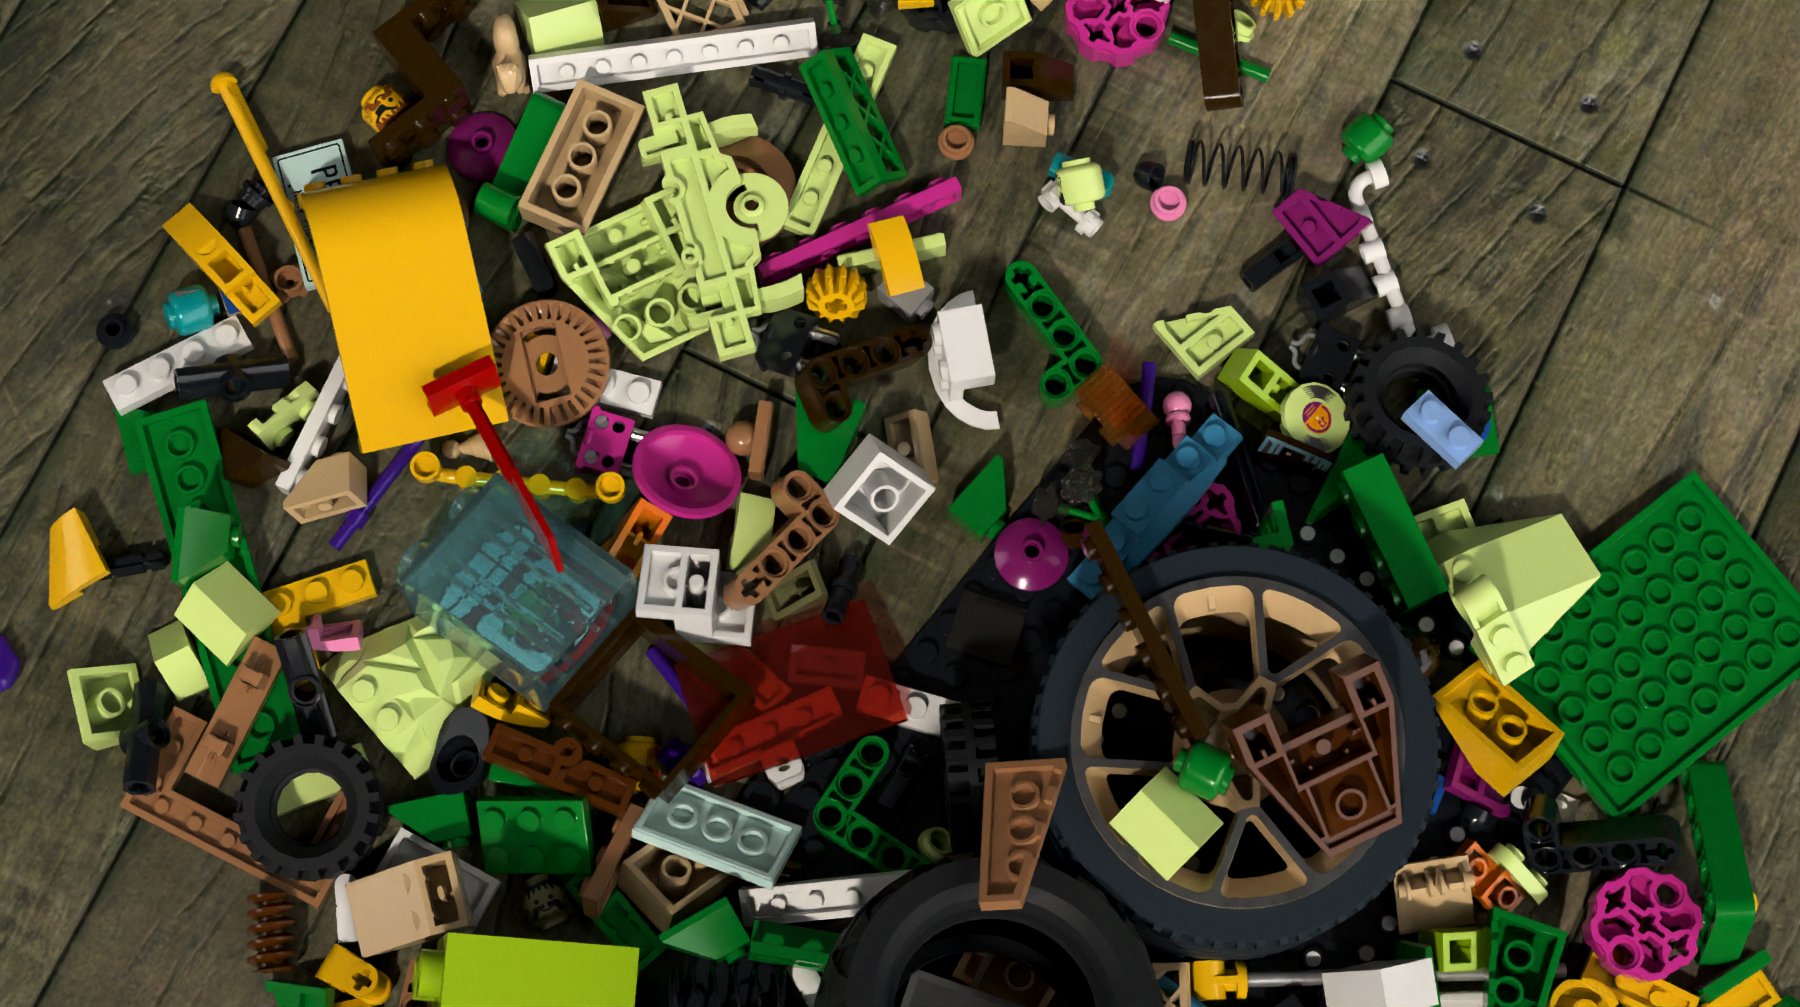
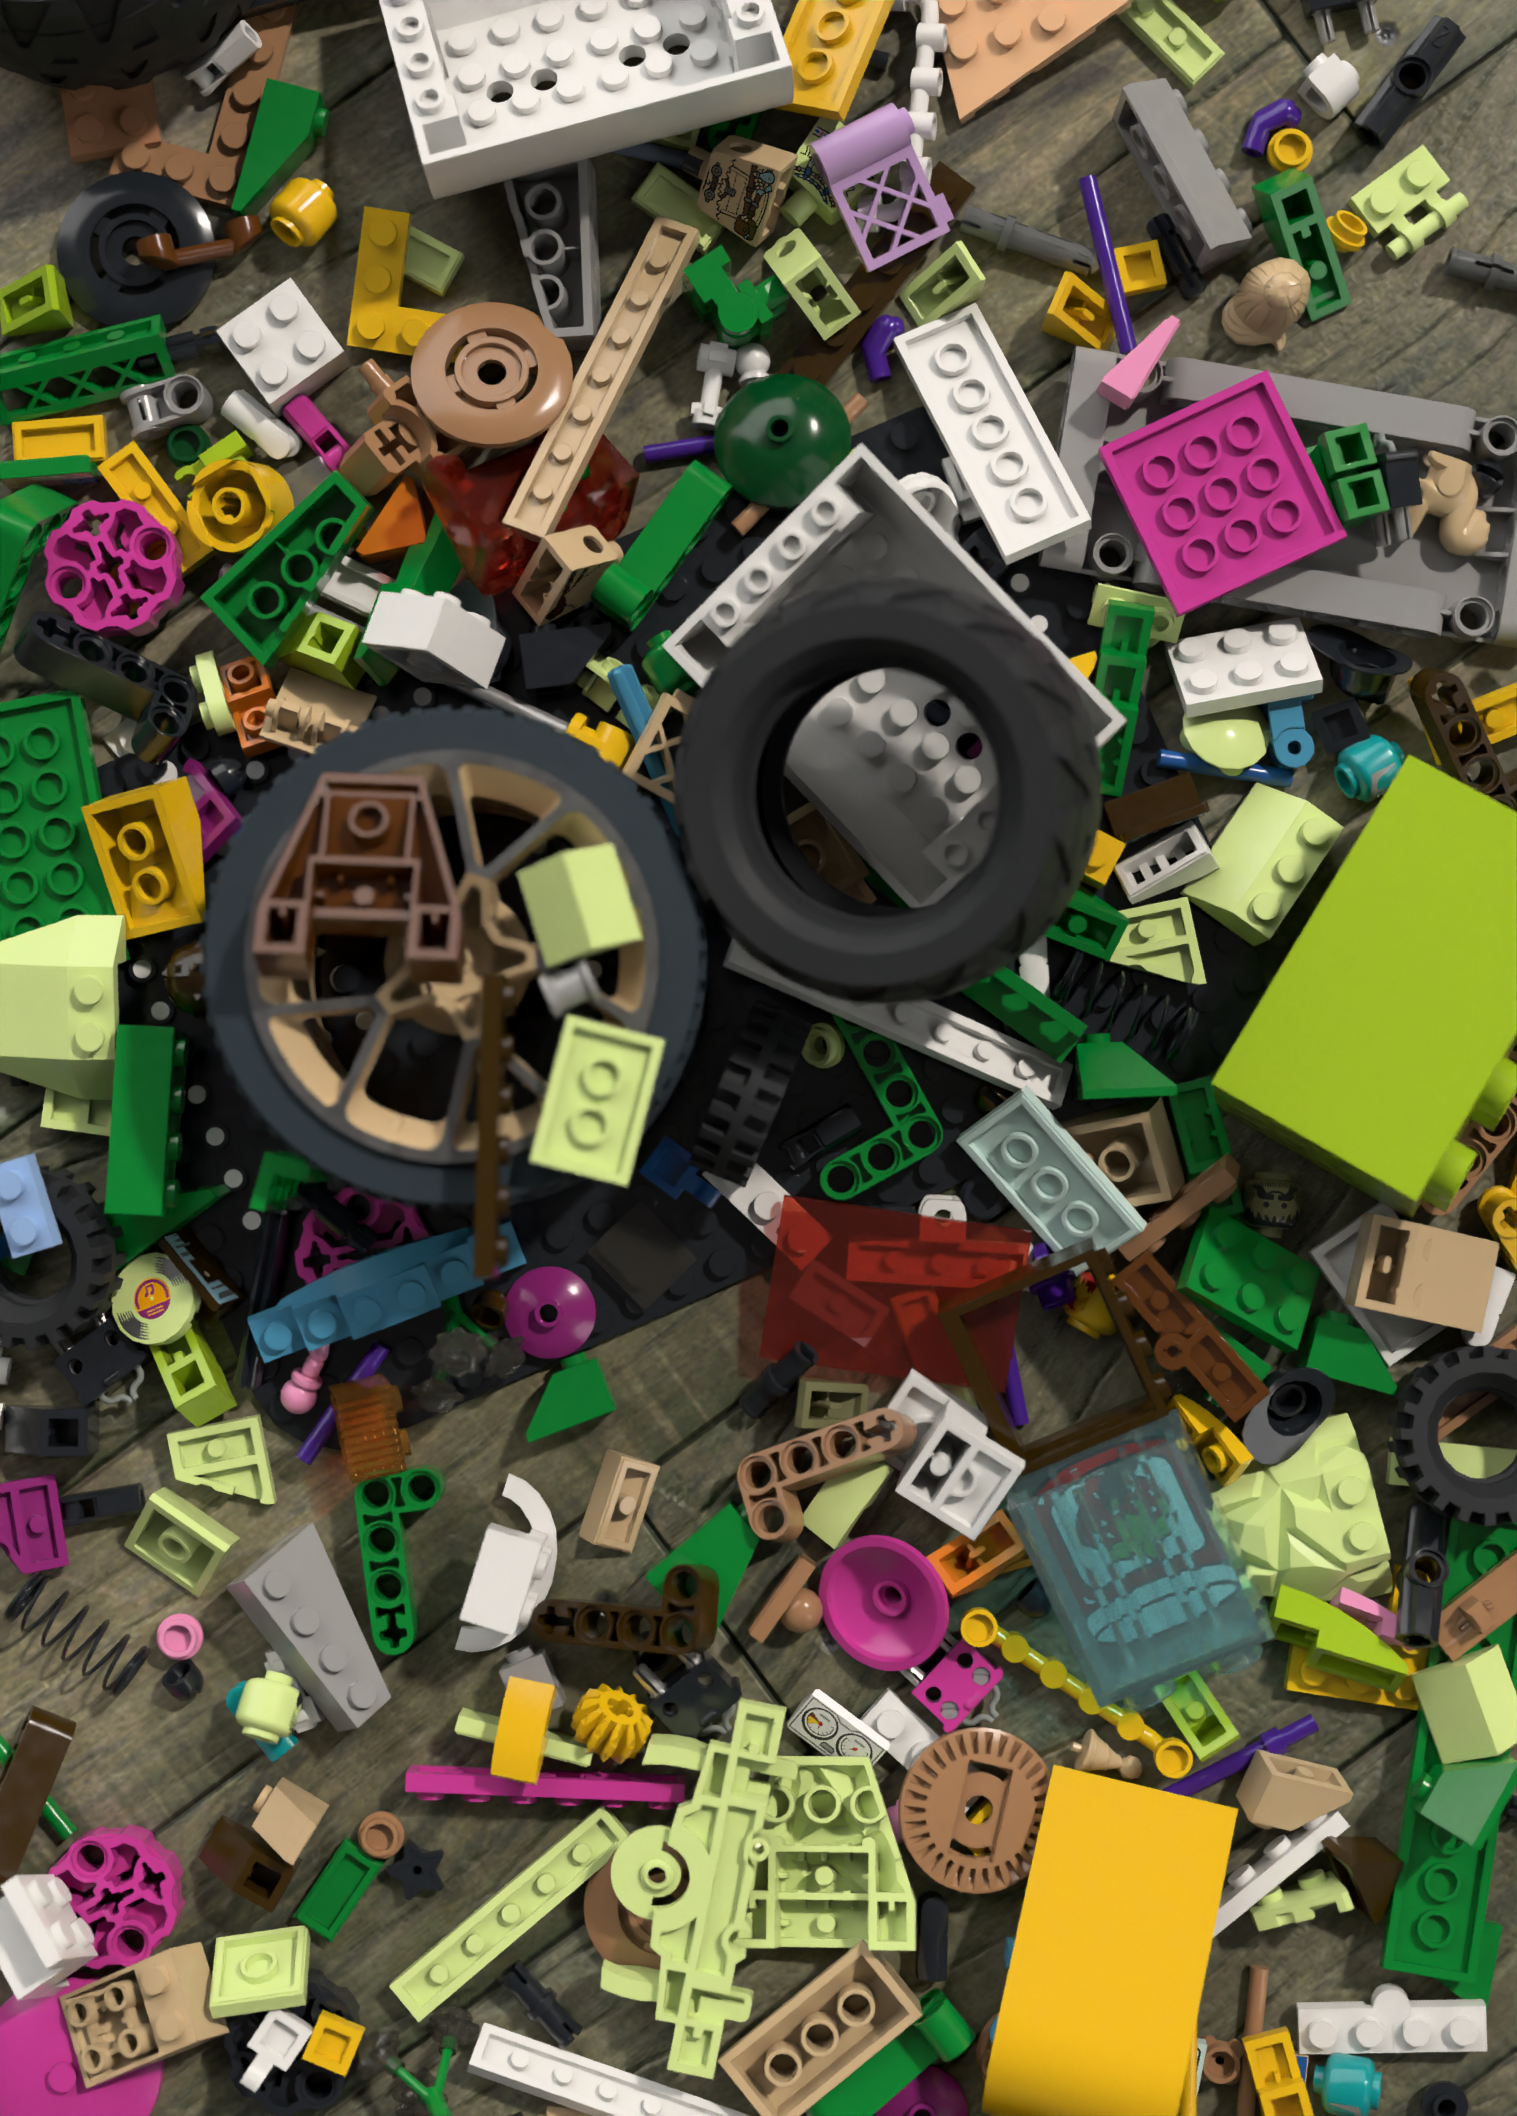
camera: 155 degrees left, 10 degrees up
black piece [173,354,291,402] -> none
red piece [421,355,565,573] -> none
green fence [799,47,908,196] -> none
white brick [823,433,936,545] -> none
medium nougat wing [978,758,1068,911] -> none
green head [1173,740,1237,800] -> none
yellowish green plate [1451,574,1535,686] -> none
none -> yellowish green slope [124,1486,241,1598]
none -> light grey wedge [226,1522,391,1732]
none -> black plate [386,1839,444,1900]
none -> yellowish green plate [529,1015,665,1186]
none -> light grey bush [538,958,602,1019]
none -> blue plate [639,1135,722,1208]
none -> slope [787,1689,890,1766]
none -> lime slope [1152,1662,1241,1763]
none -> lime slope [1264,1584,1409,1693]

